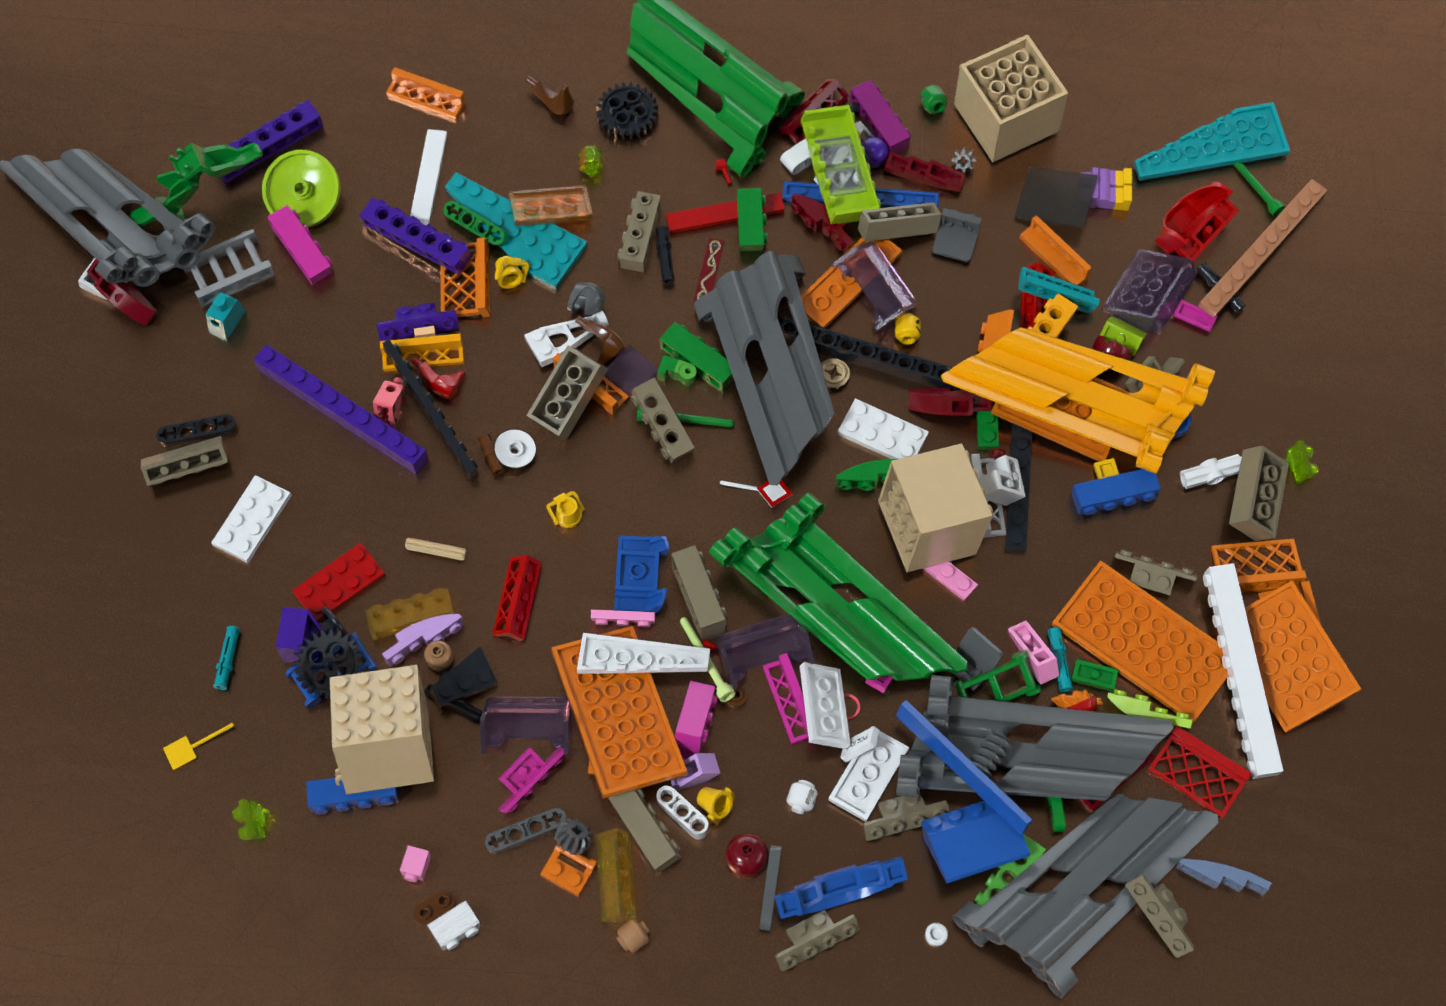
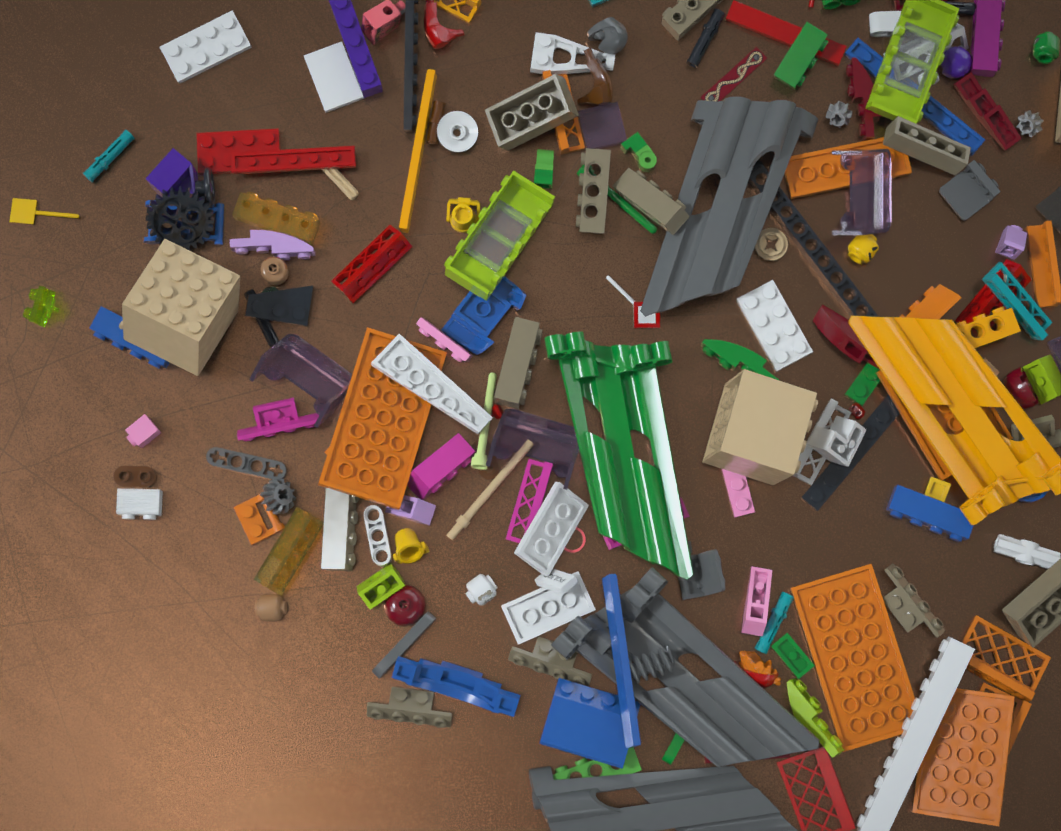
camera: 35 degrees right, 15 degrees up
green brick [660,322,734,393] -> none
white tile [925,923,948,947] -> none
green piece [953,650,1042,702] -> none
none -> red tile [231,146,356,174]
none -> white tile [304,42,364,113]
none -> lime brick [356,563,405,610]
none -> light orange tile [399,69,437,234]
none -> lime window [444,170,555,301]
none -> tan bar [447,439,534,540]
none -> leg [534,149,554,190]
none -> dark tan brick [613,168,690,235]
none -> light grey gear [826,101,853,128]
none -> lavender slope [995,225,1027,260]

